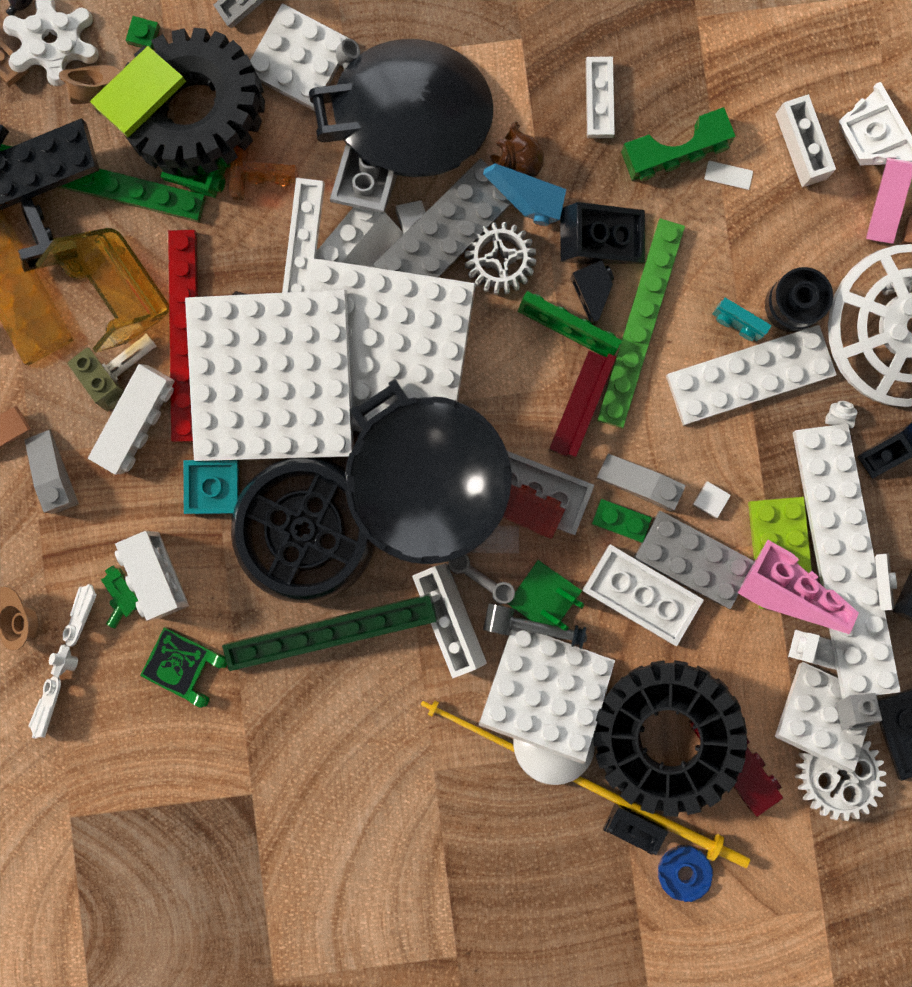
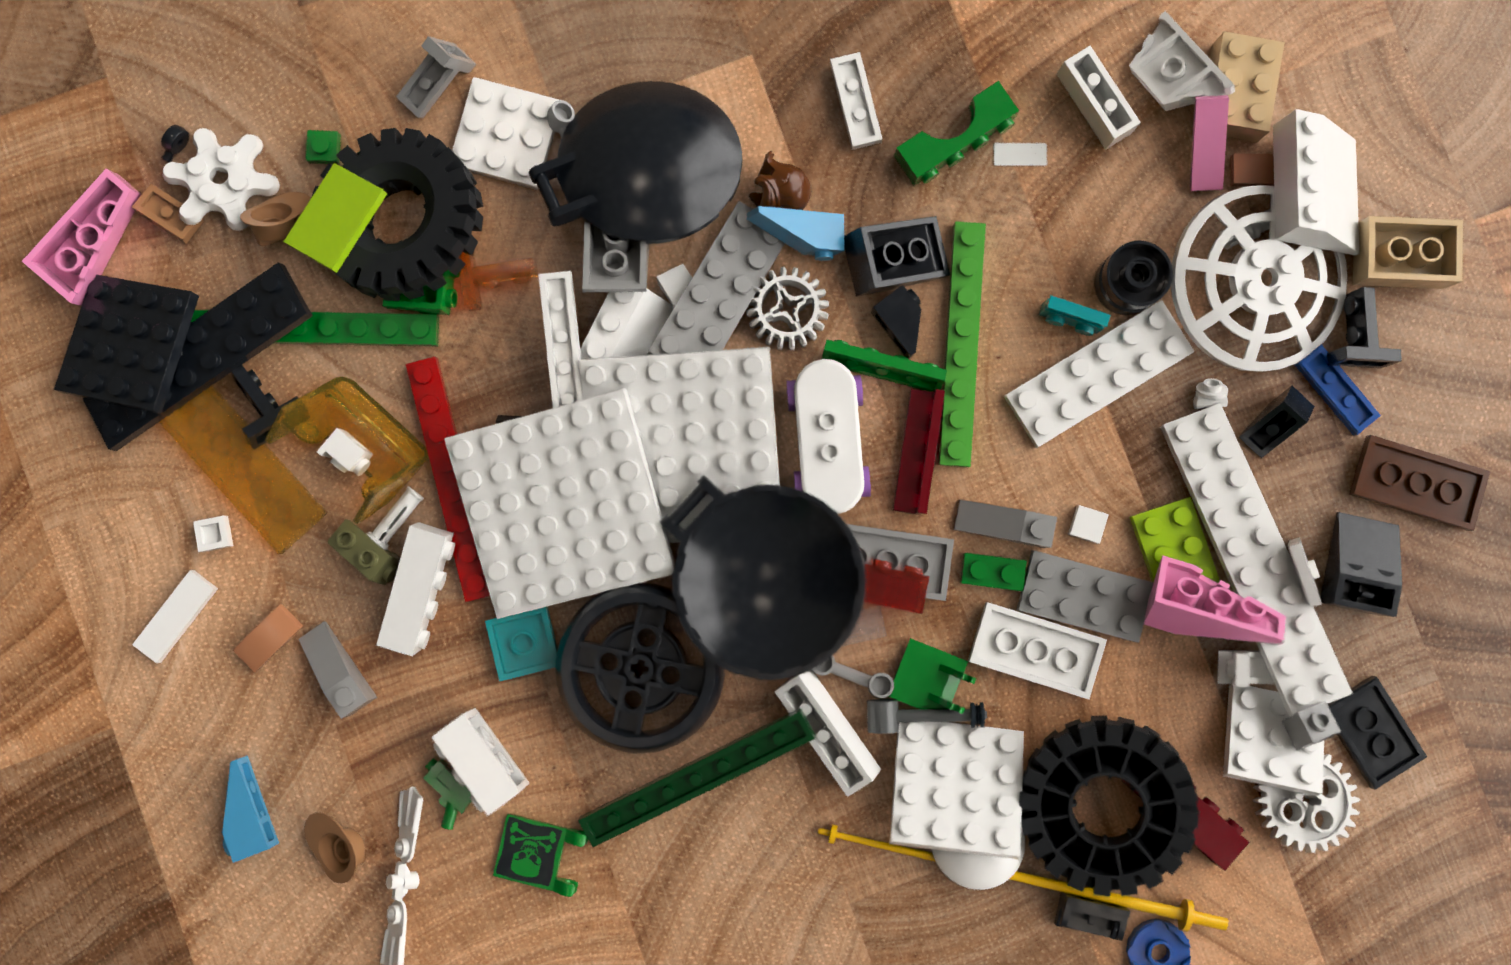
camera: 15 degrees left, 0 degrees up
none -> white brick [317,428,374,476]
none -> white piece [786,359,871,514]

